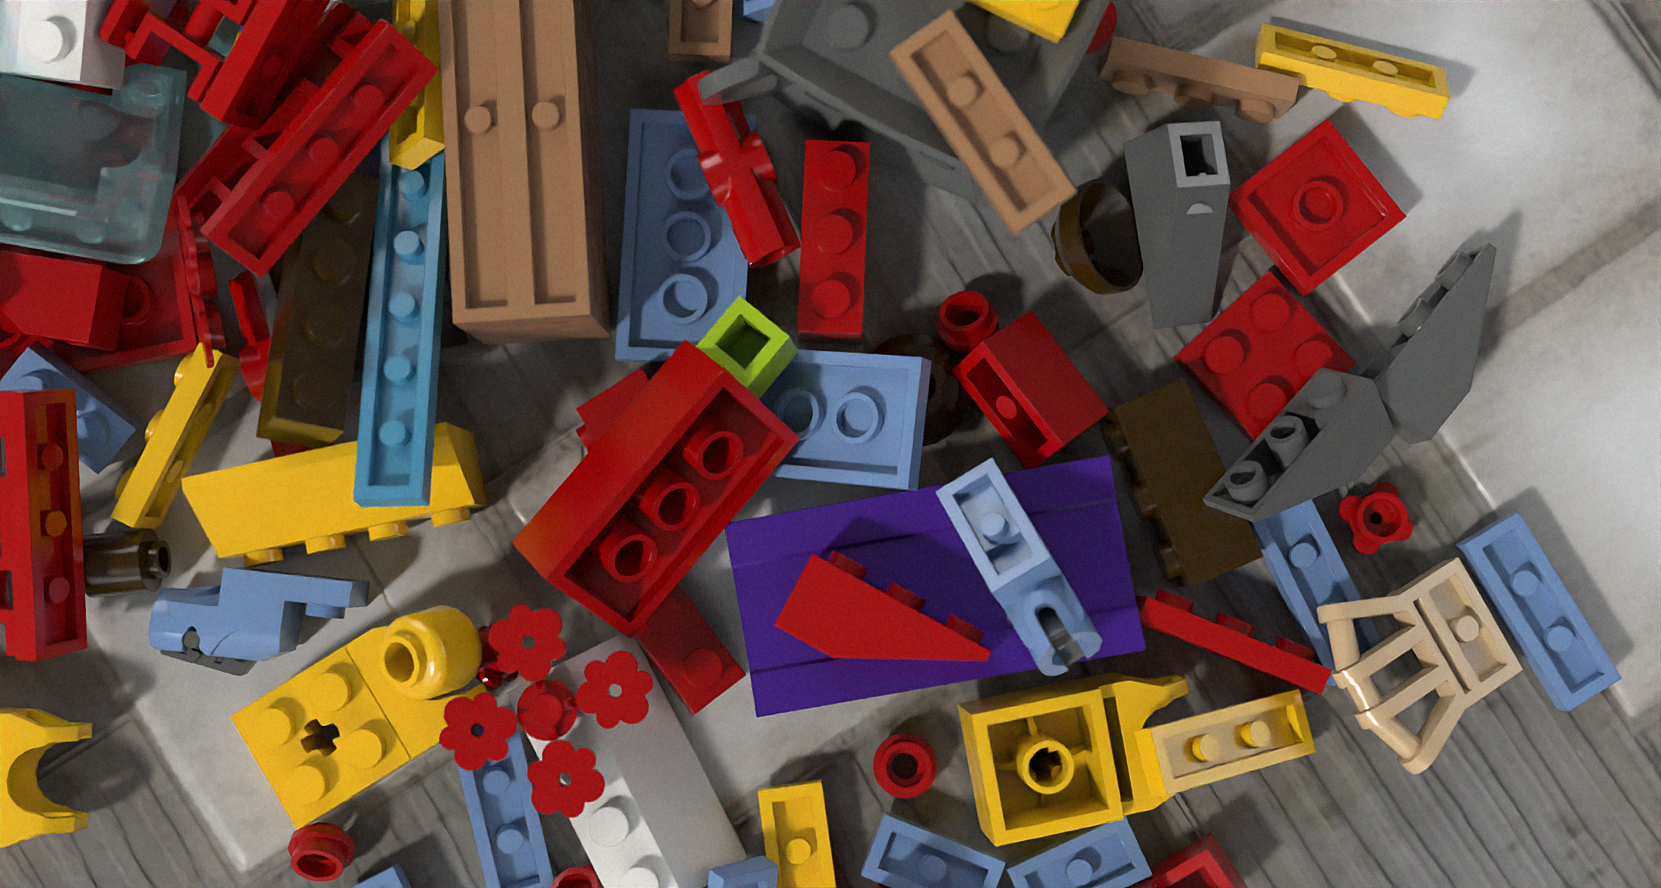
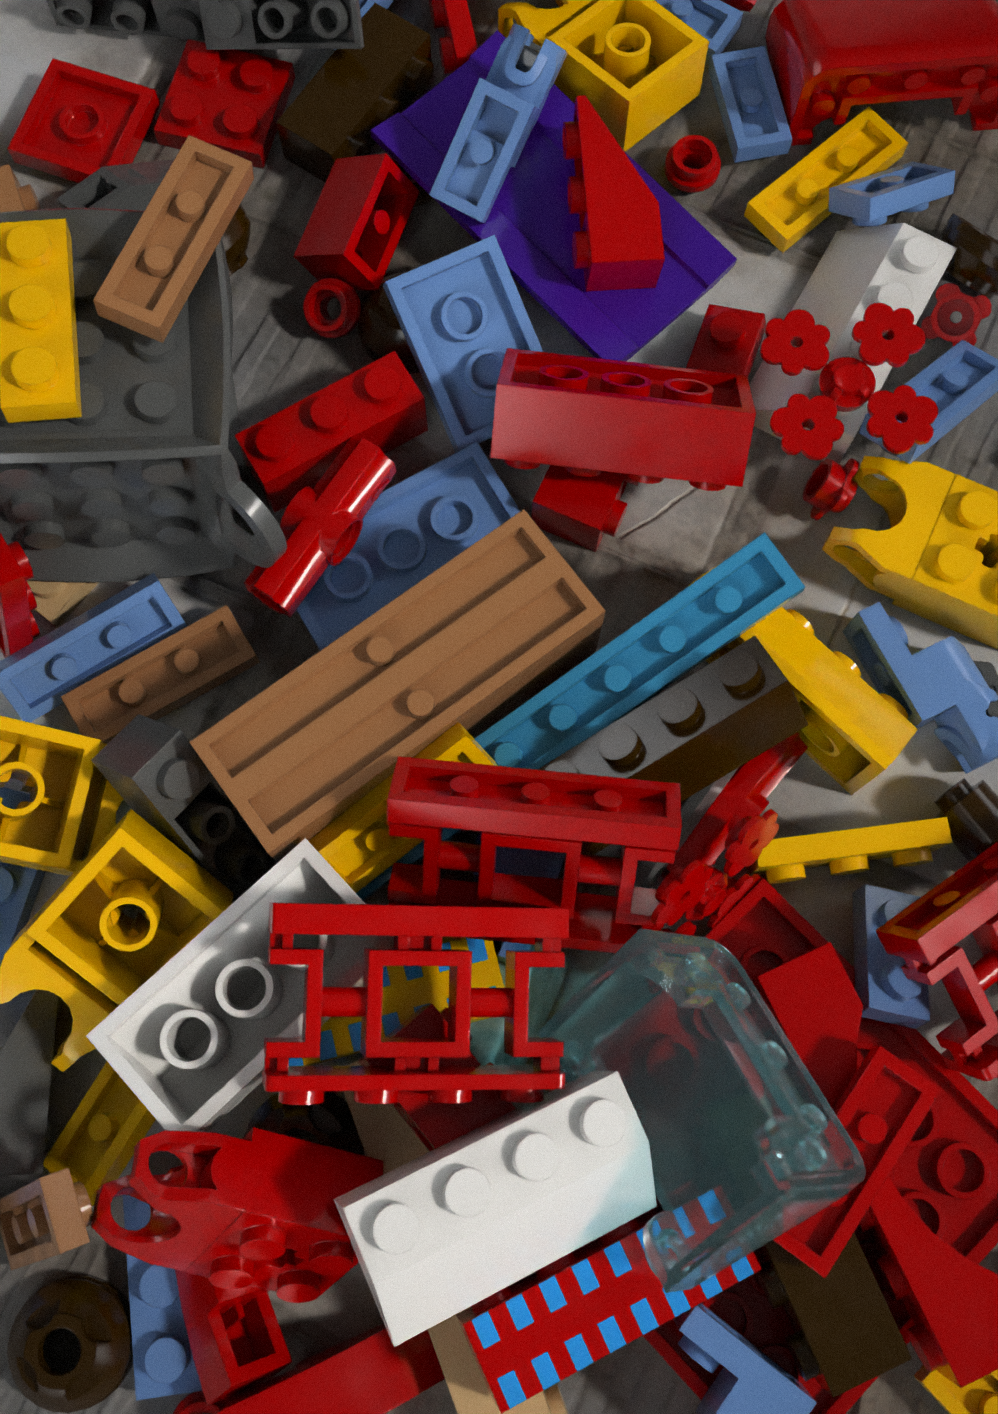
camera: 125 degrees left, 10 degrees down
yellow head [379,605,482,700] -> none
lime brick [696,295,798,400] -> none

